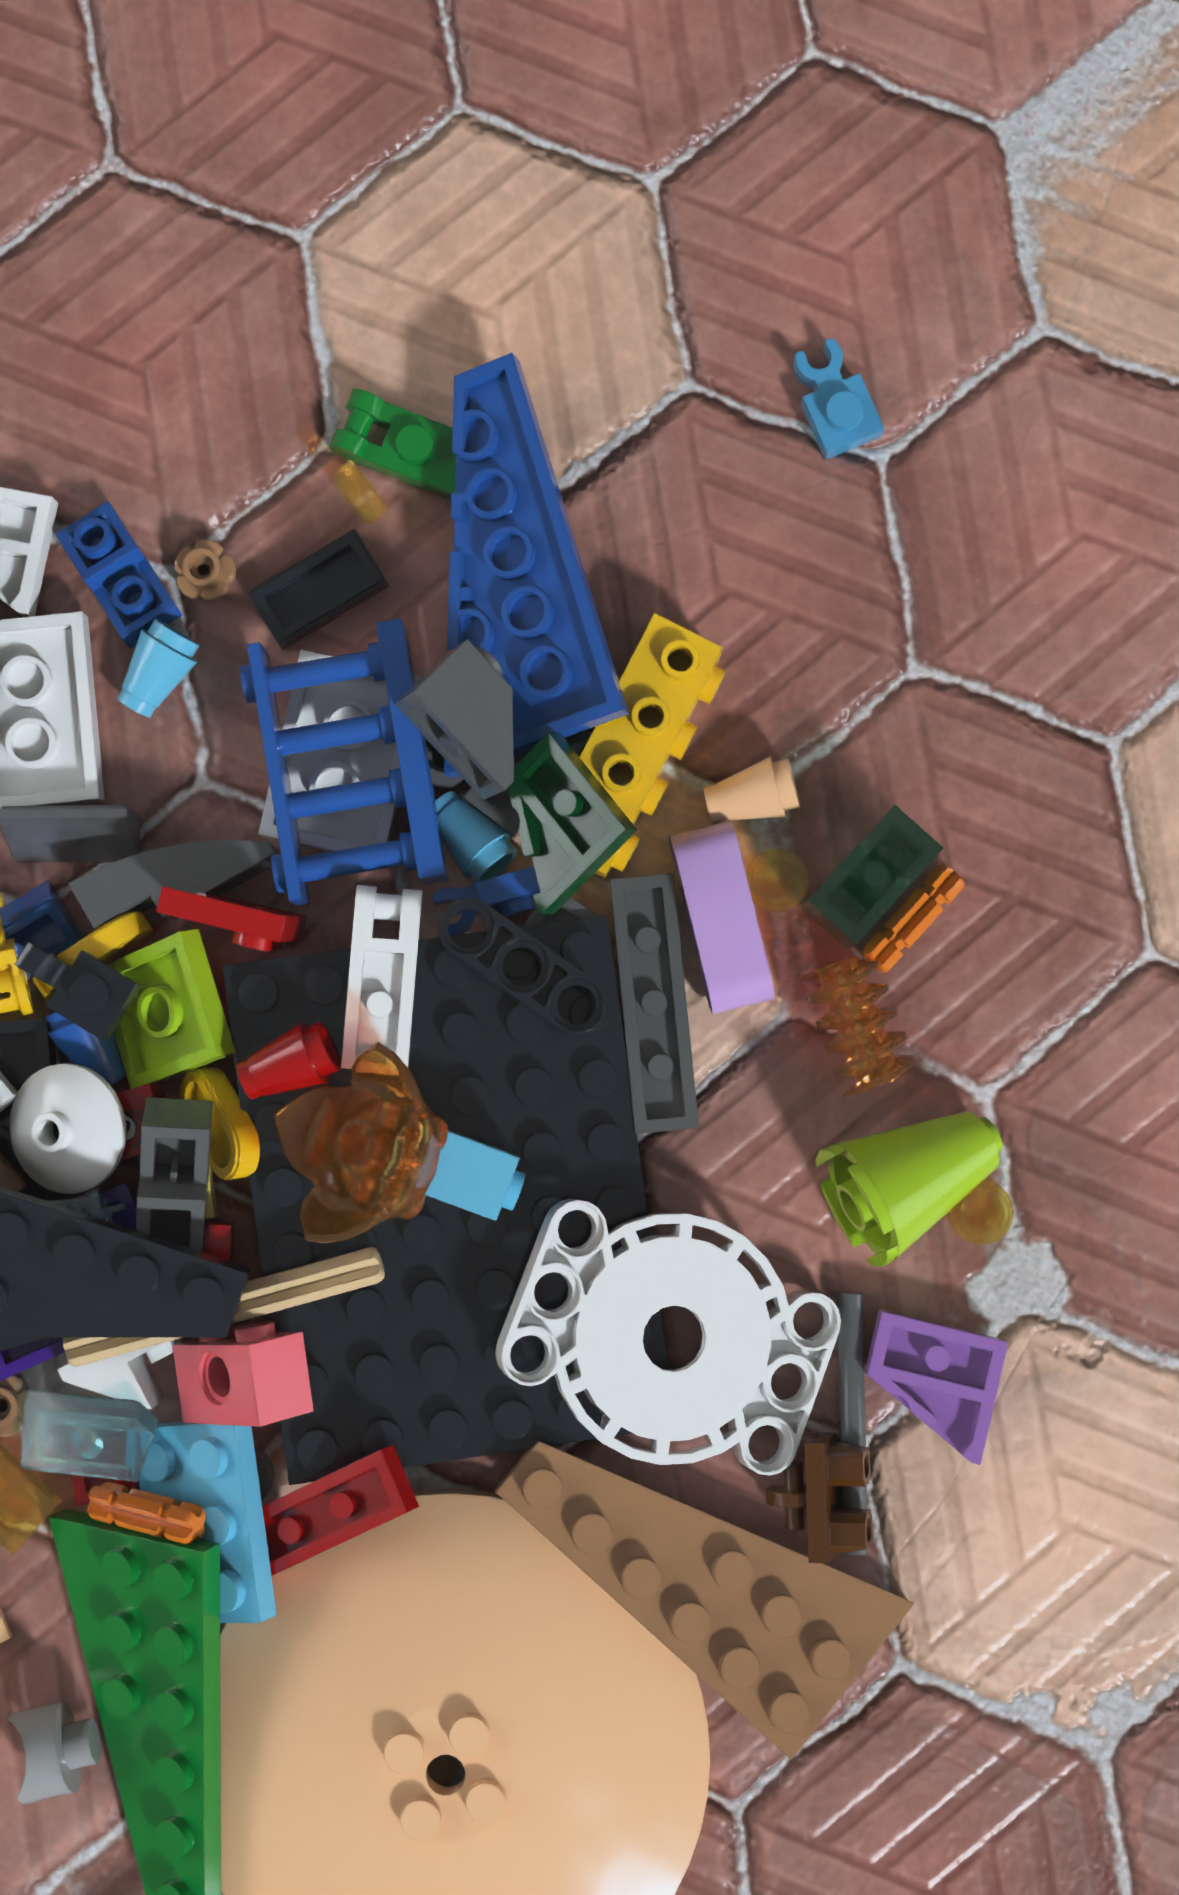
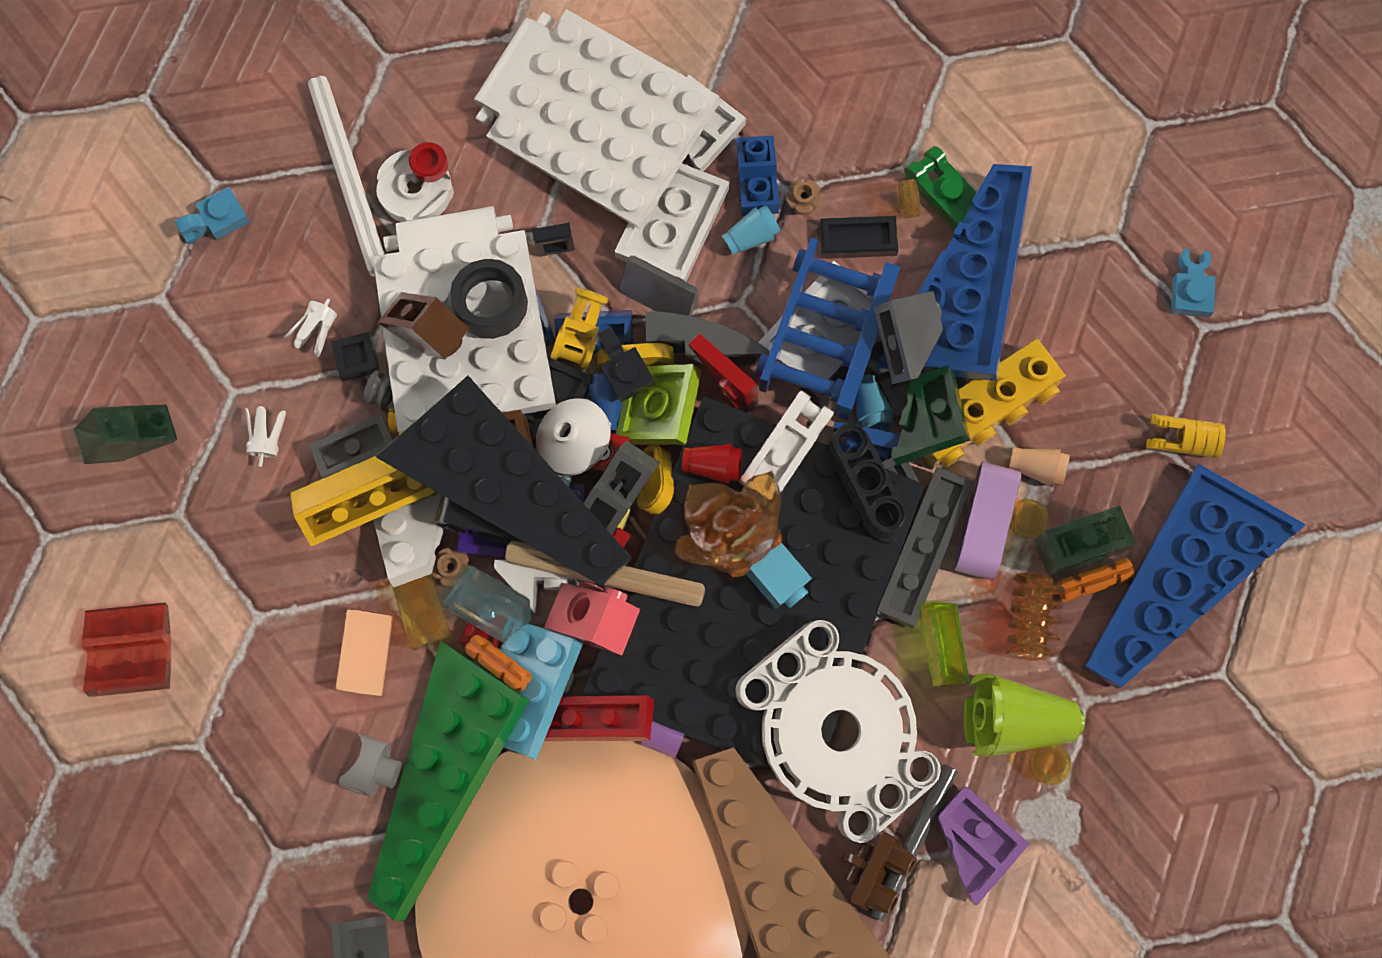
camera: 30 degrees right, 10 degrees down
none -> medium lavender hinge [640,721,684,758]
none -> clear neon green plate [920,602,970,686]
none -> blue wing [1082,464,1306,689]
none -> yellow hinge [1146,414,1226,458]

